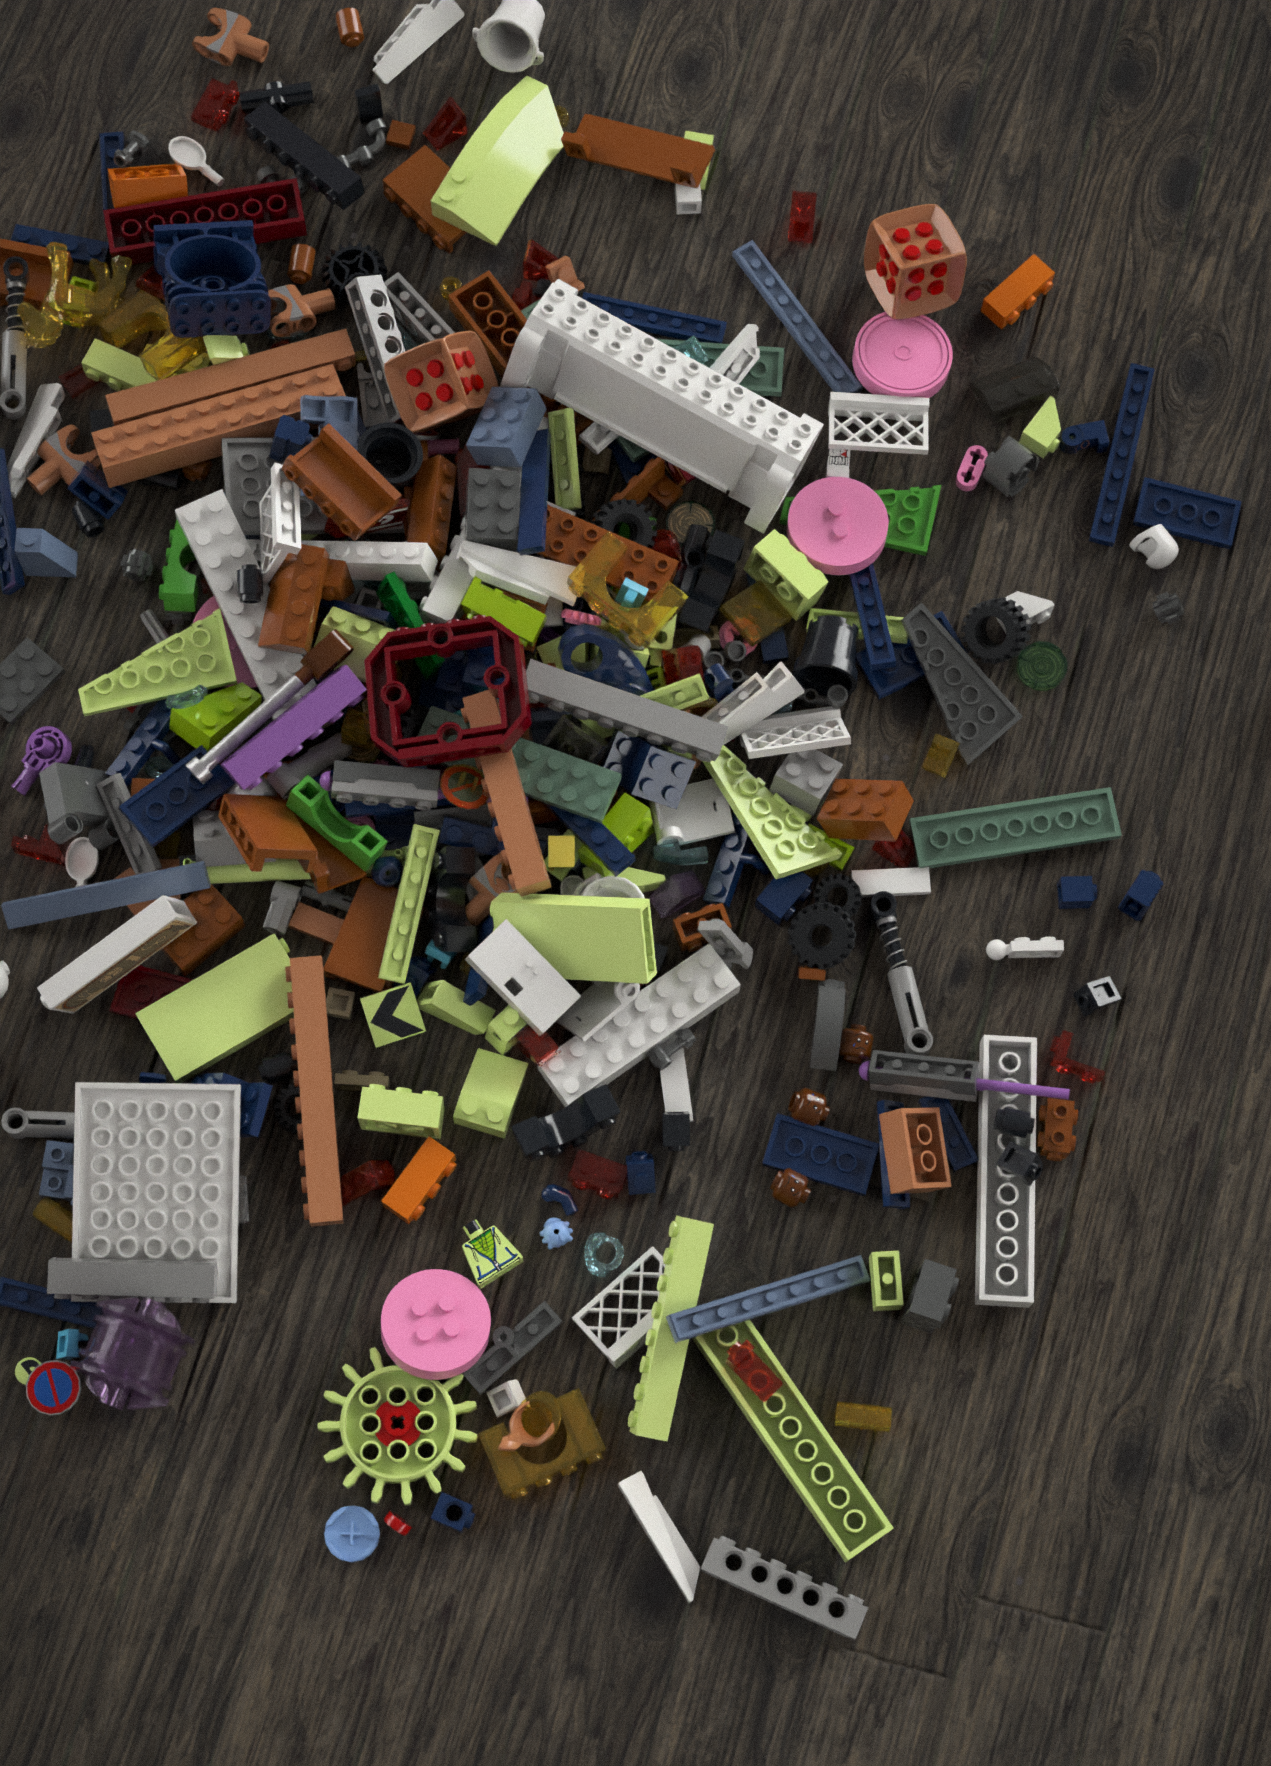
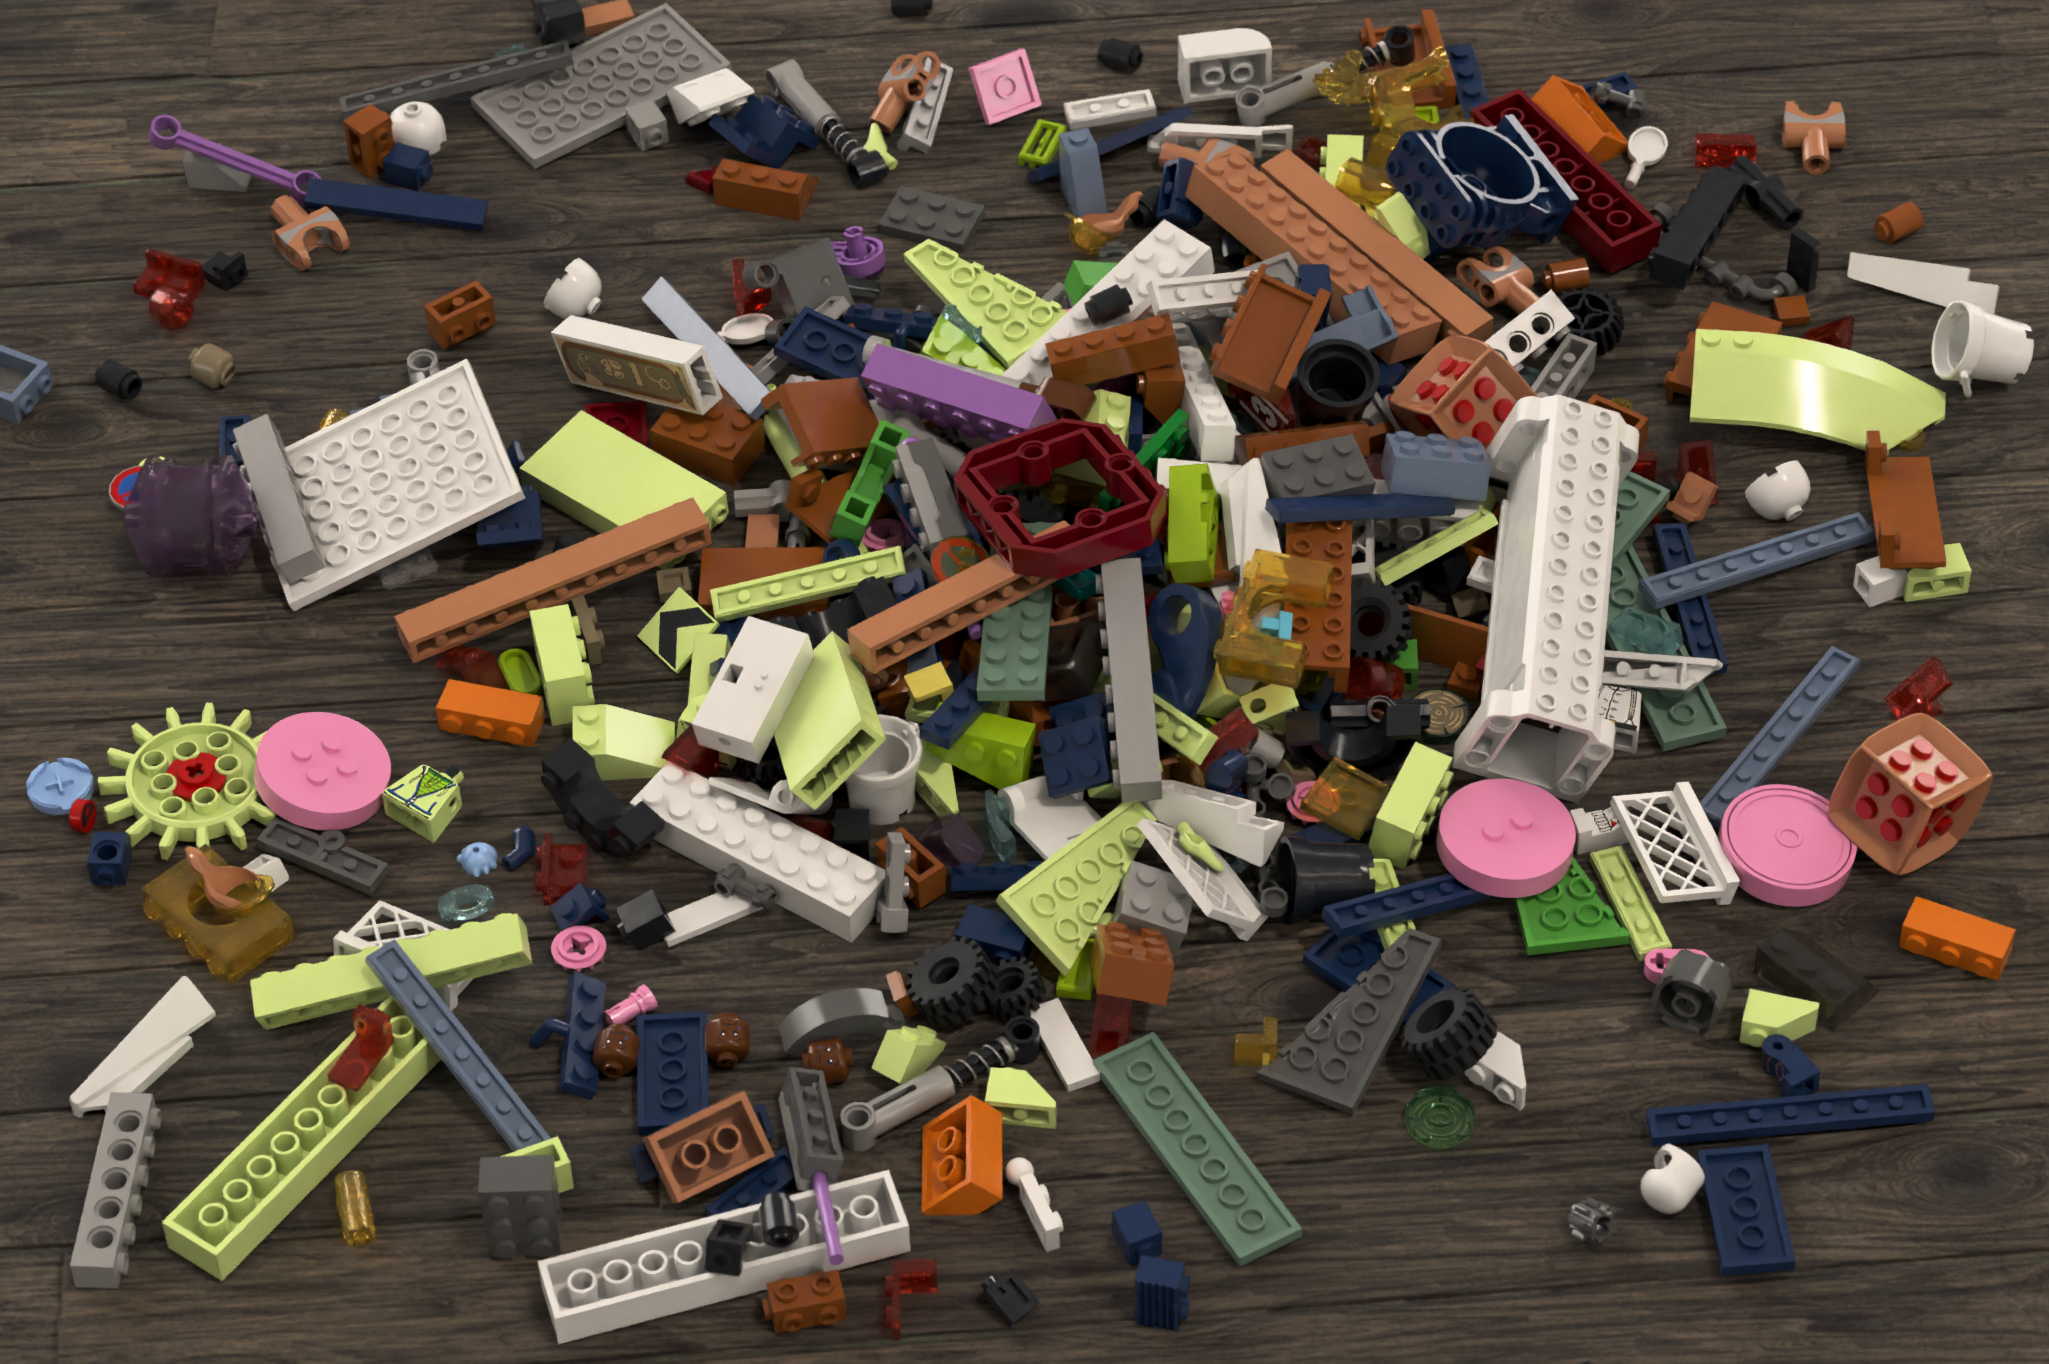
camera: 75 degrees right, 25 degrees down
none -> lime tile [498,649,543,696]
none -> dark blue plate [529,972,606,1100]
none -> bright pink gear [551,926,607,973]
none -> bright pink pin [603,984,658,1025]
none -> yellowish green slope [871,1025,946,1084]
none -> orange slope [922,1095,1003,1216]
none -> yellowish green slope [985,1067,1057,1129]
none -> piece [1063,191,1143,255]
none -> yellowish green animal [1177,822,1223,872]
none -> yellowish green tile [1589,845,1672,961]
none -> sand blue tile [1638,512,1875,610]
none -> white cylinder [1745,460,1811,521]

